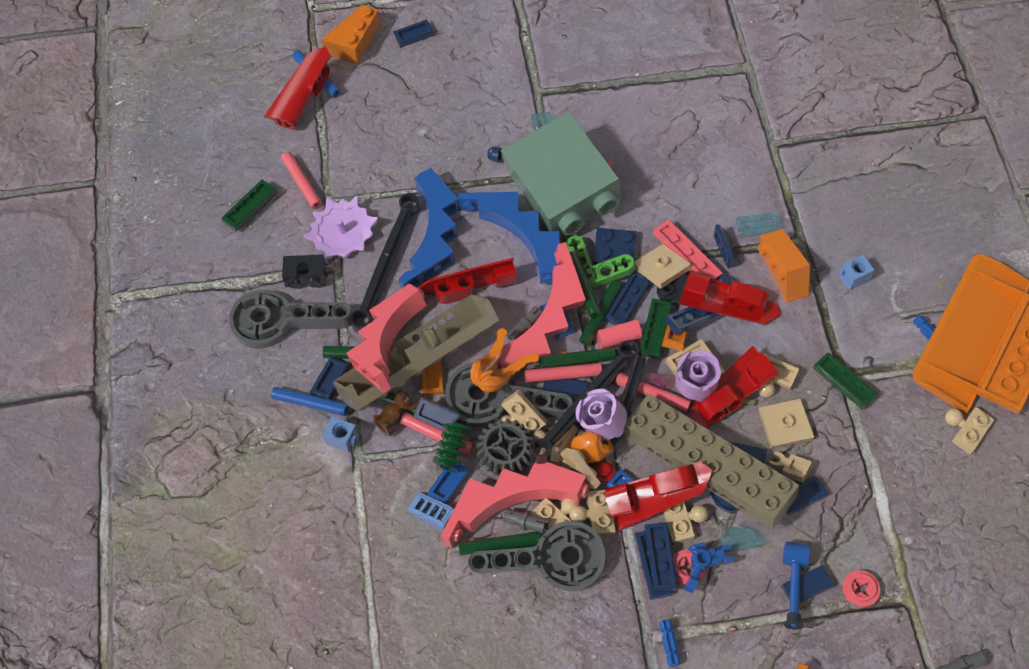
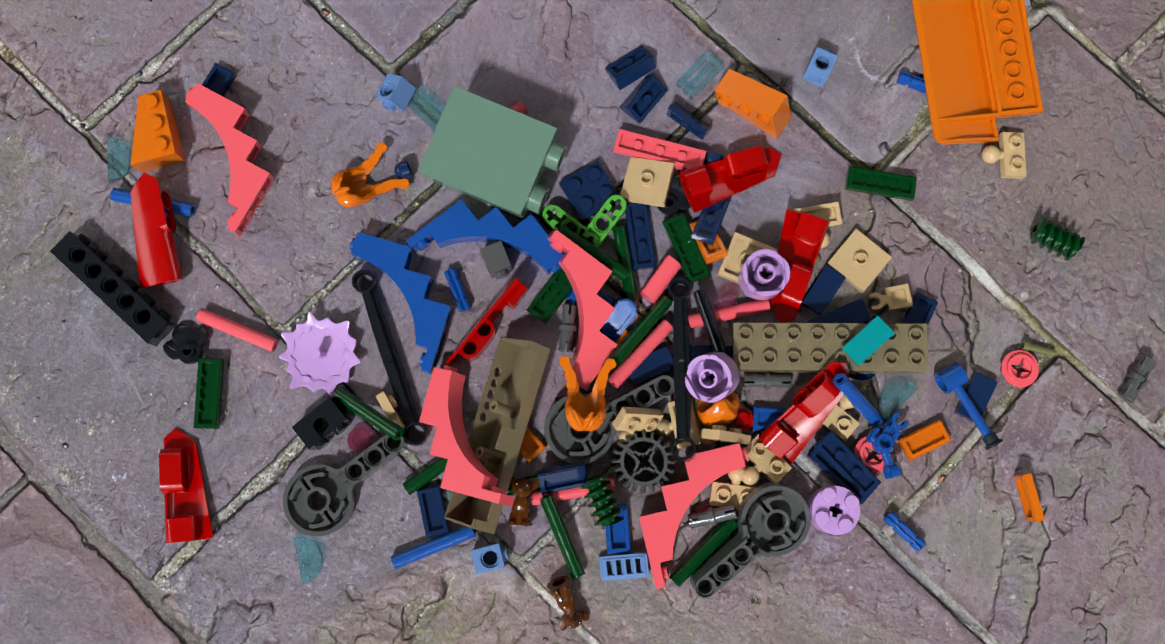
camera: 40 degrees left, 20 degrees up
none -> black brick [50,231,176,346]
none -> clear light blue tile [107,137,132,183]
none -> red panel [159,428,213,543]
none -> black plate [163,323,208,364]
none -> coral arch [185,83,275,237]
none -> clear light blue tile [293,537,323,585]
none -> orange hair [331,142,410,208]
none -> dark green piece [333,387,404,441]
none -> clear pink tile [347,428,372,452]
none -> medium blue brick [375,73,416,112]
none -> tan plate [376,391,405,428]
none -> blue axle [444,268,471,312]
none -> dark grey brick [480,241,512,279]
none -> dark green plate [526,268,573,325]
none -> dark green piece [539,494,585,579]
none -> reddish brown animal [547,576,589,631]
none -> tile [600,298,637,340]
none -> dark blue slope [605,45,656,90]
none -> dark blue slope [620,75,668,123]
none -> dark grey pin [743,371,792,390]
none -> dark blue tile [801,265,846,316]
none -> lavender brick [807,486,860,535]
none -> blue piece [833,373,884,428]
none -> teal tile [842,316,895,366]
none -> orange tile [897,419,952,461]
none -> olive piece [1020,339,1056,357]
none -> dark green piece [1030,216,1086,261]

